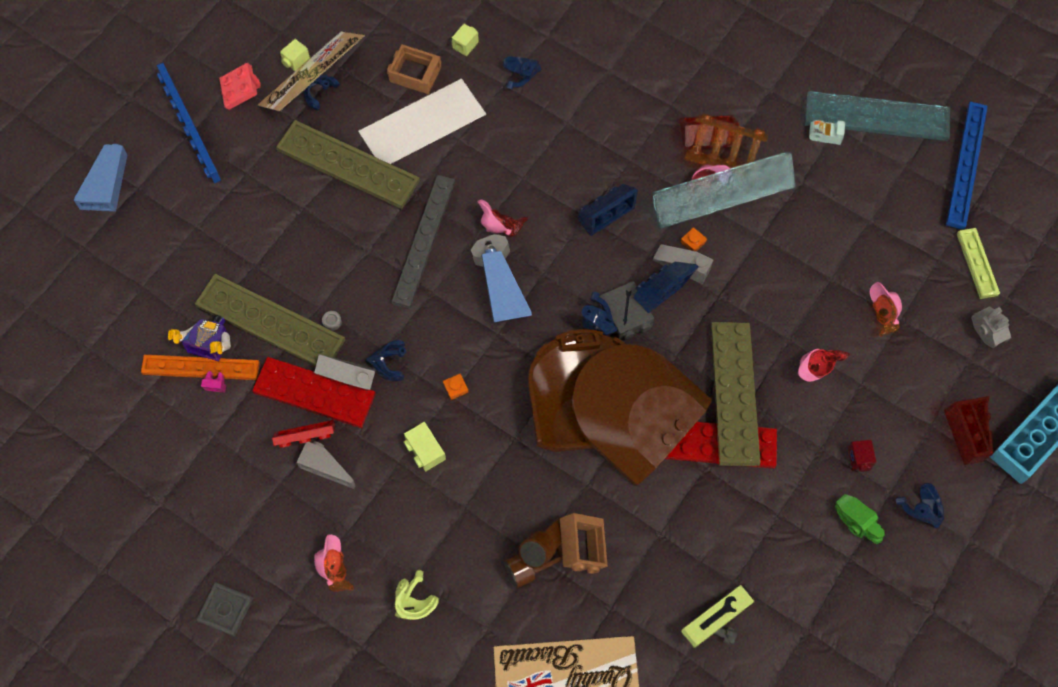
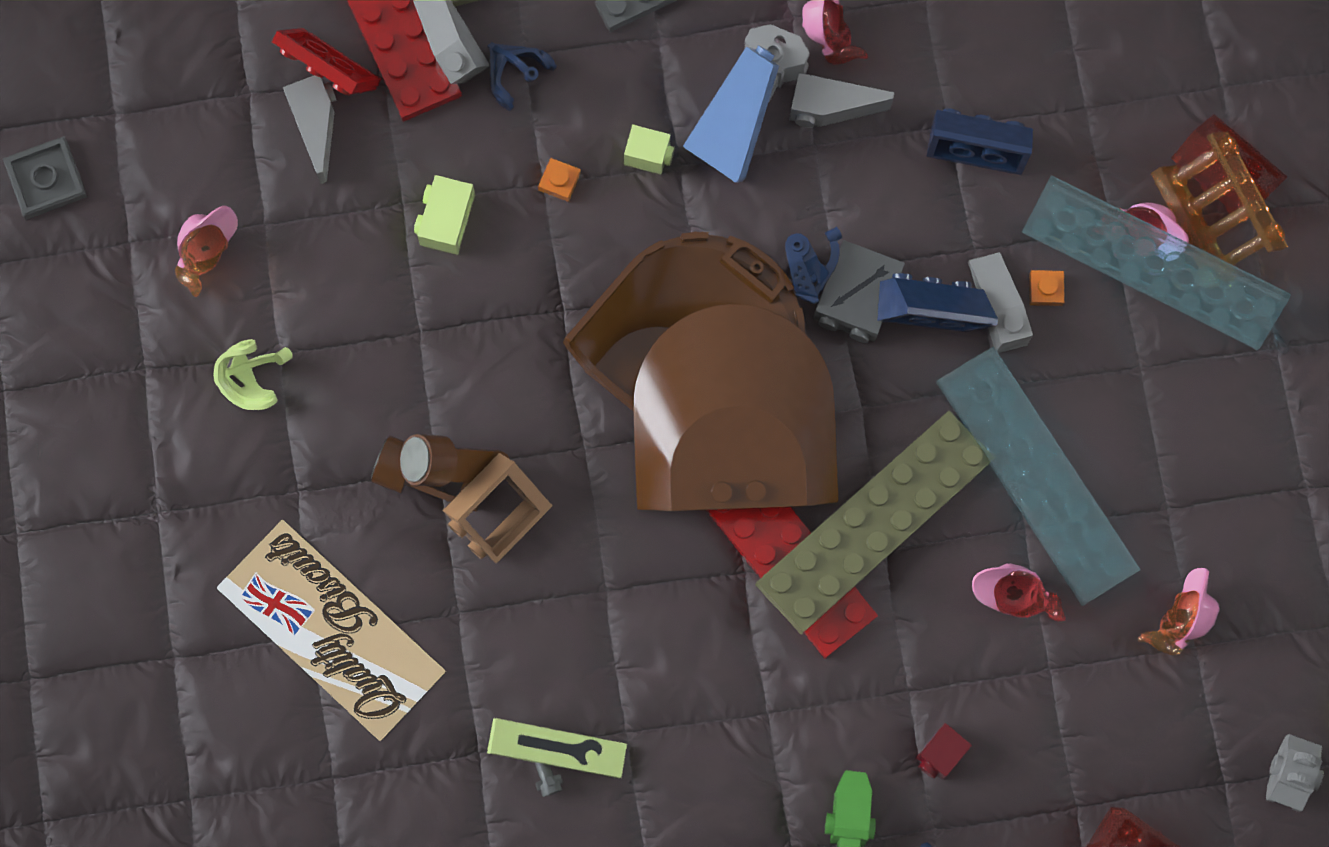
camera: 45 degrees right, 10 degrees up
none -> yellowish green brick [624,125,675,175]
none -> light grey slope [789,73,894,128]
none -> clear light blue plate [937,346,1141,606]

